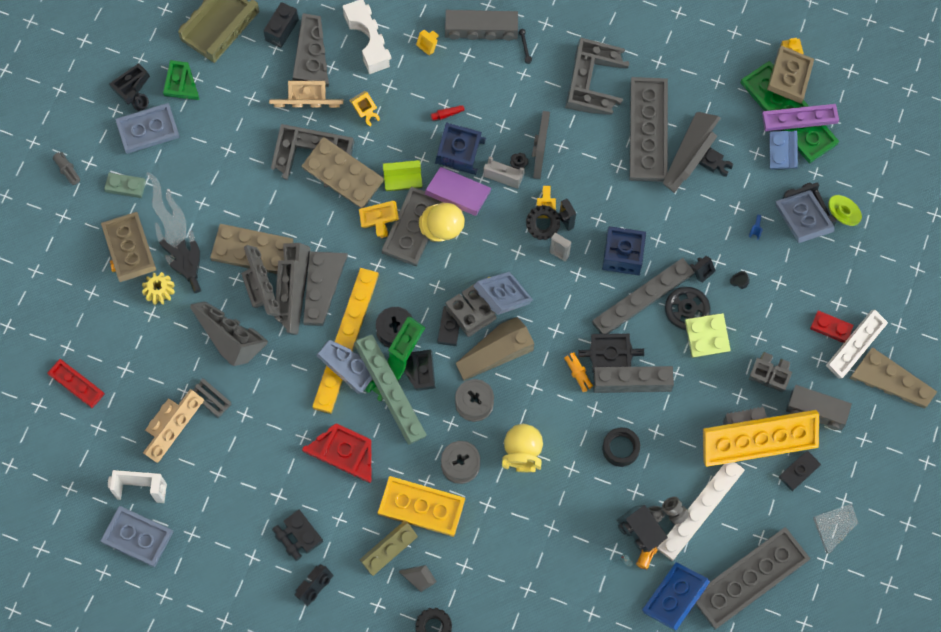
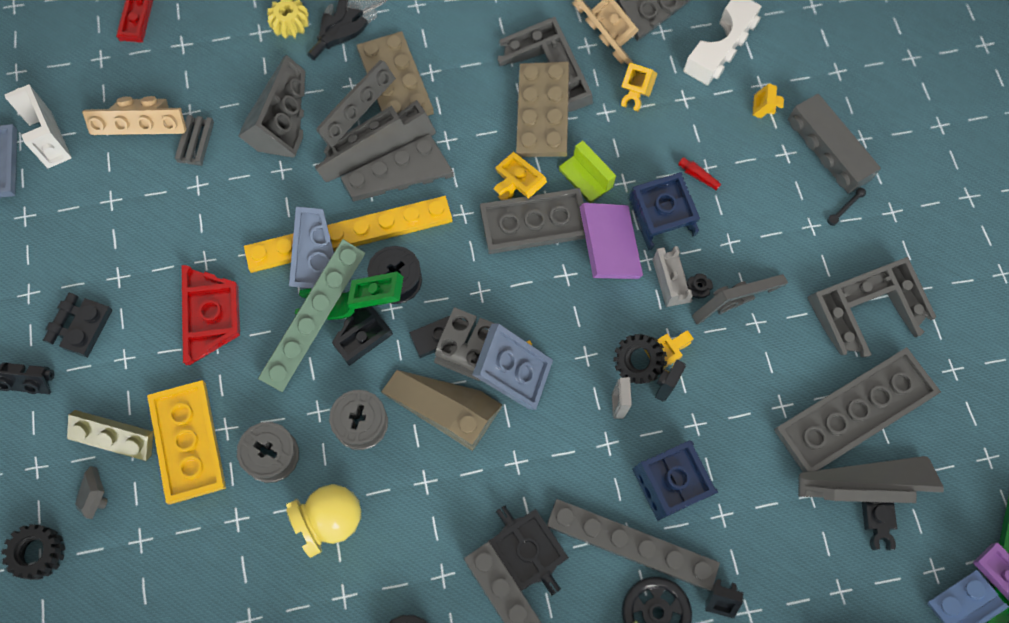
camera: 55 degrees right, 0 degrees up
light yellow tile [419,202,465,242] -> none
light orange pin [564,353,593,392] -> none

